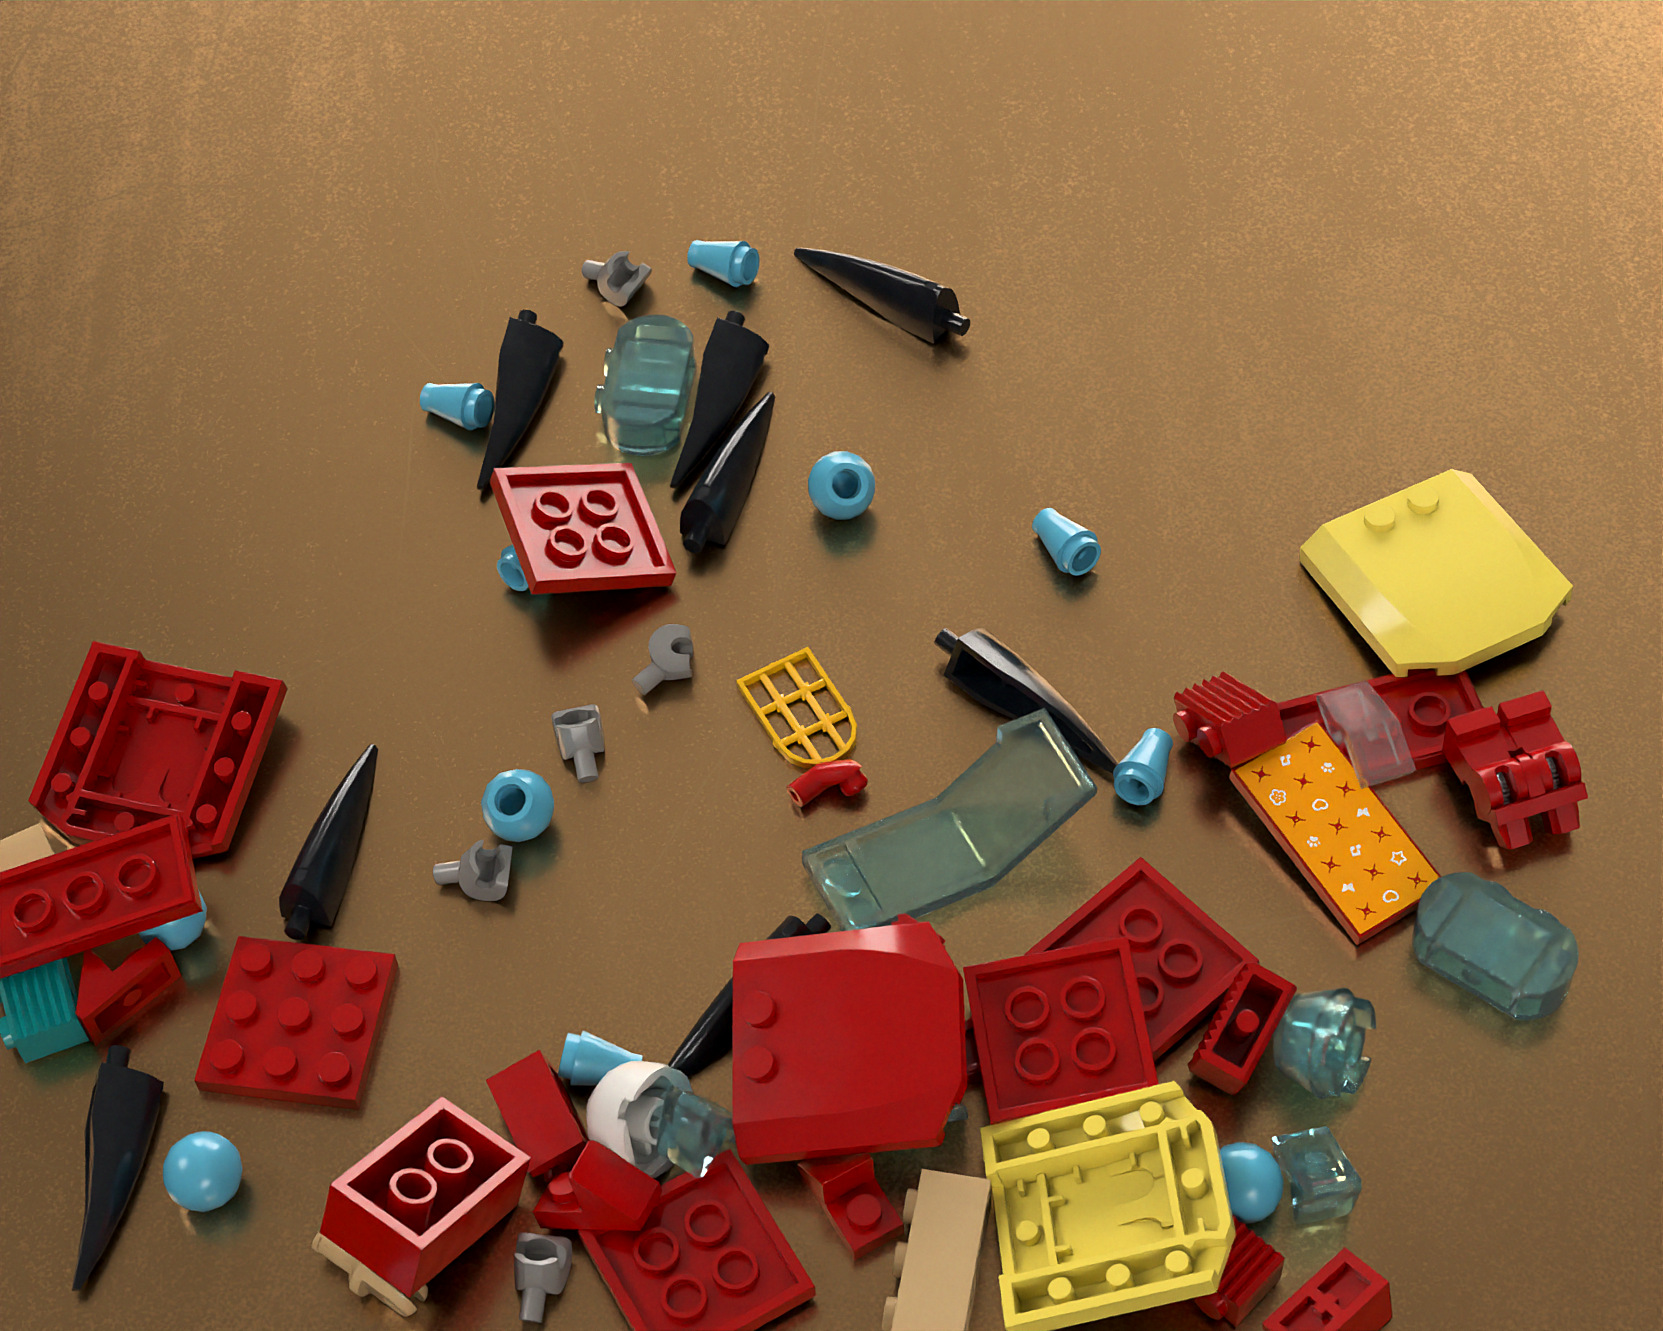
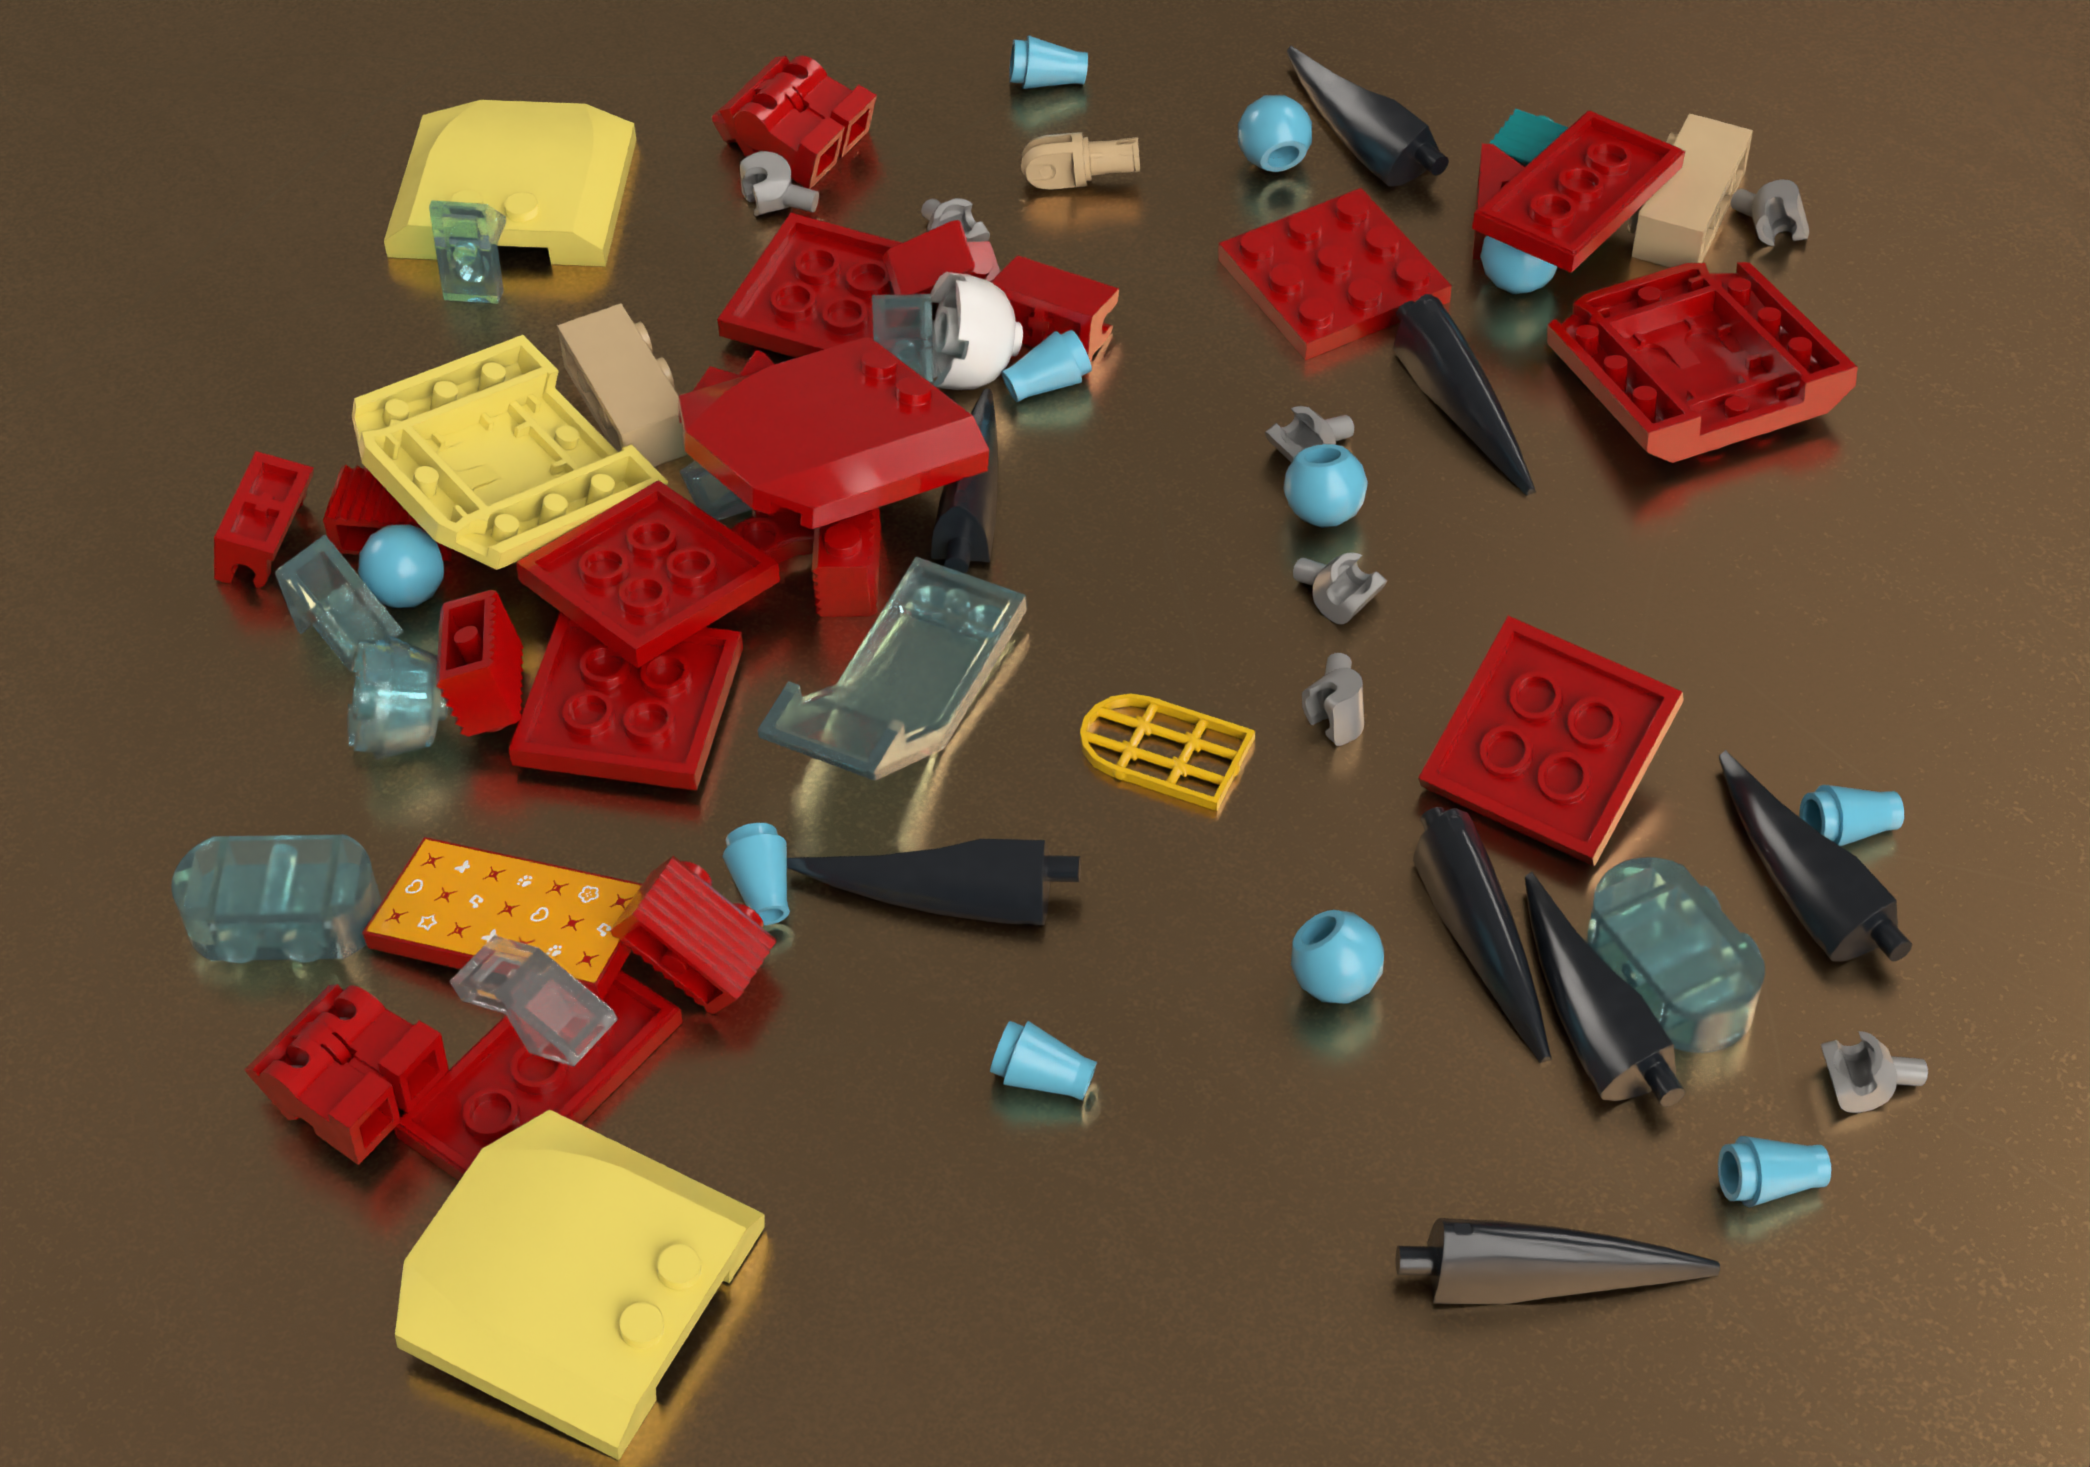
camera: 140 degrees right, 5 degrees down
red brick [319,1096,531,1298] -> none
red arm [786,759,868,807] -> none

